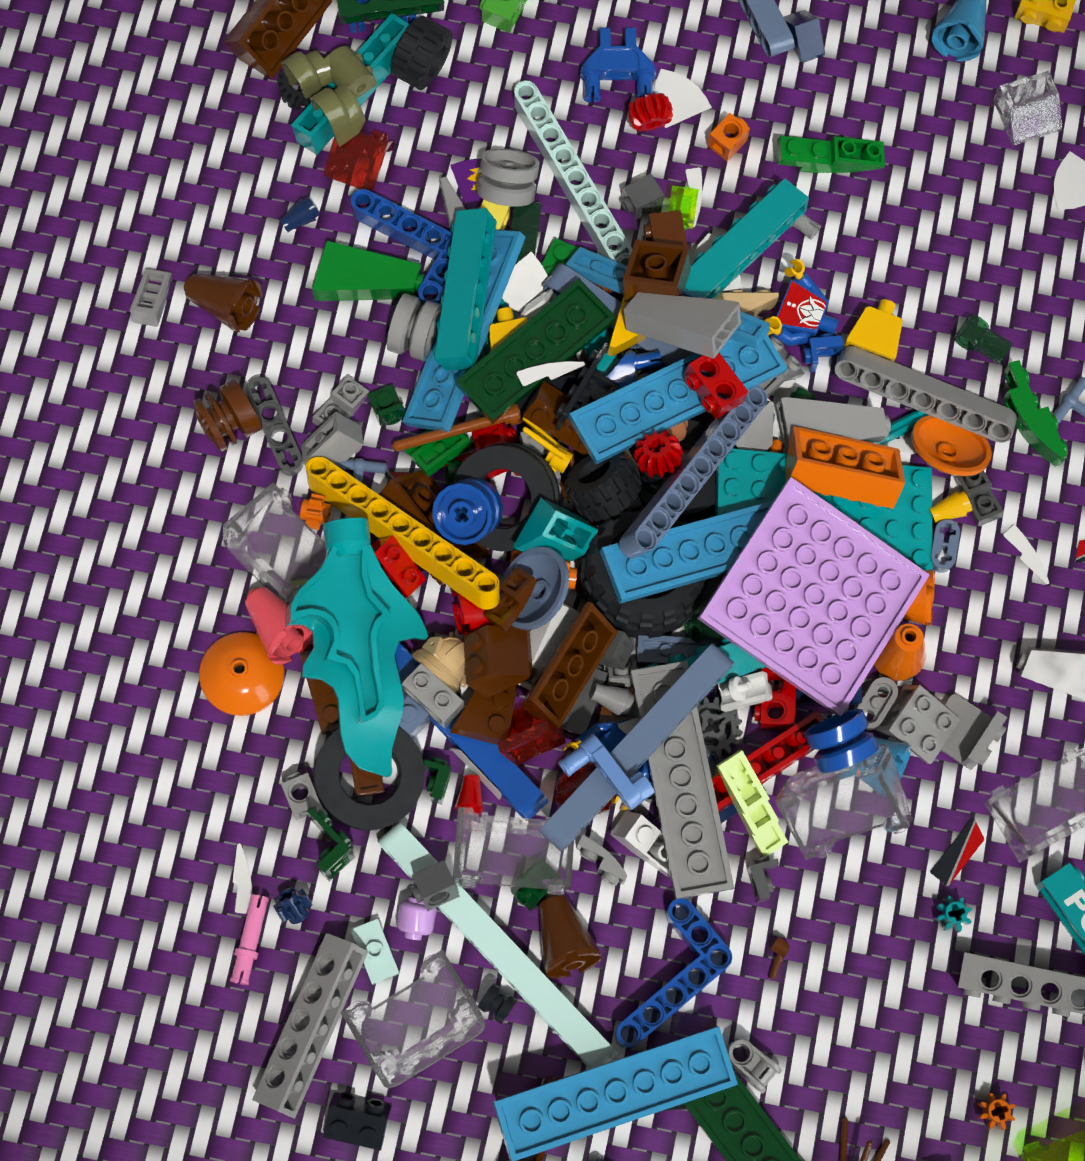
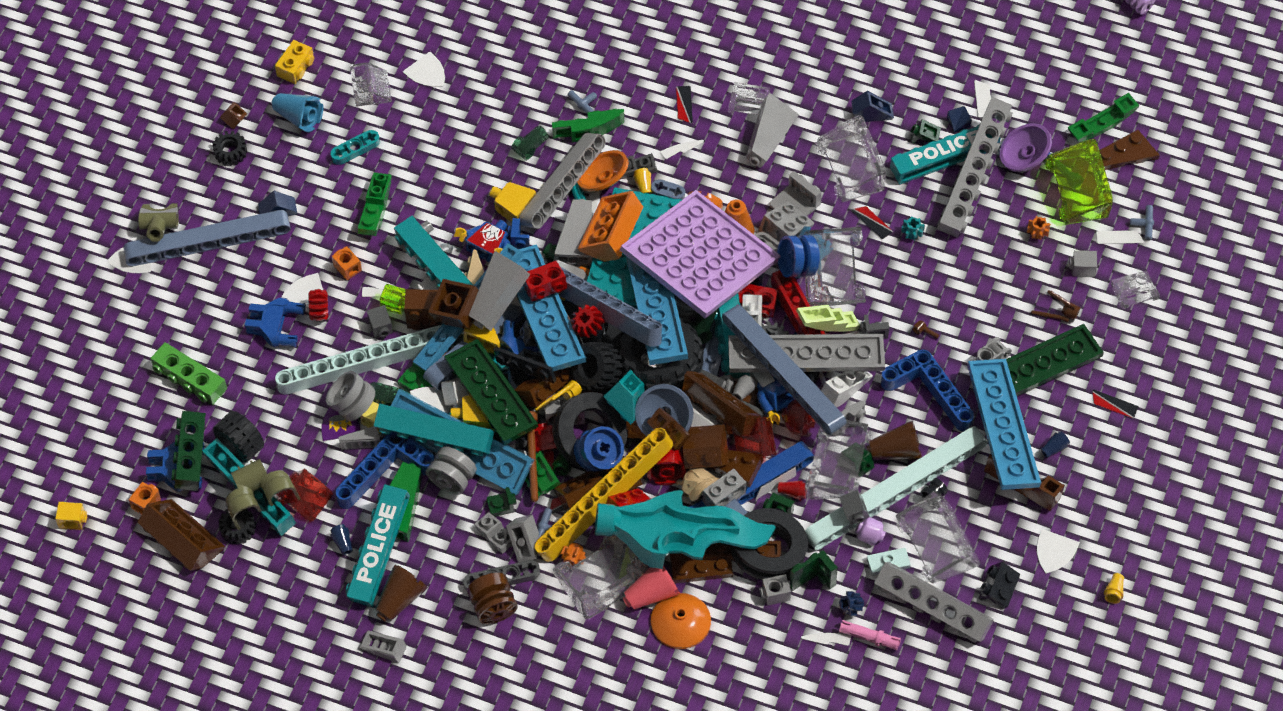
camera: 75 degrees left, 15 degrees down
white sticker [517,362,585,386] -> none
medium blue beam [558,734,655,810] -> none
none -> teal beam [331,130,380,165]
none -> teal brick [346,484,410,607]

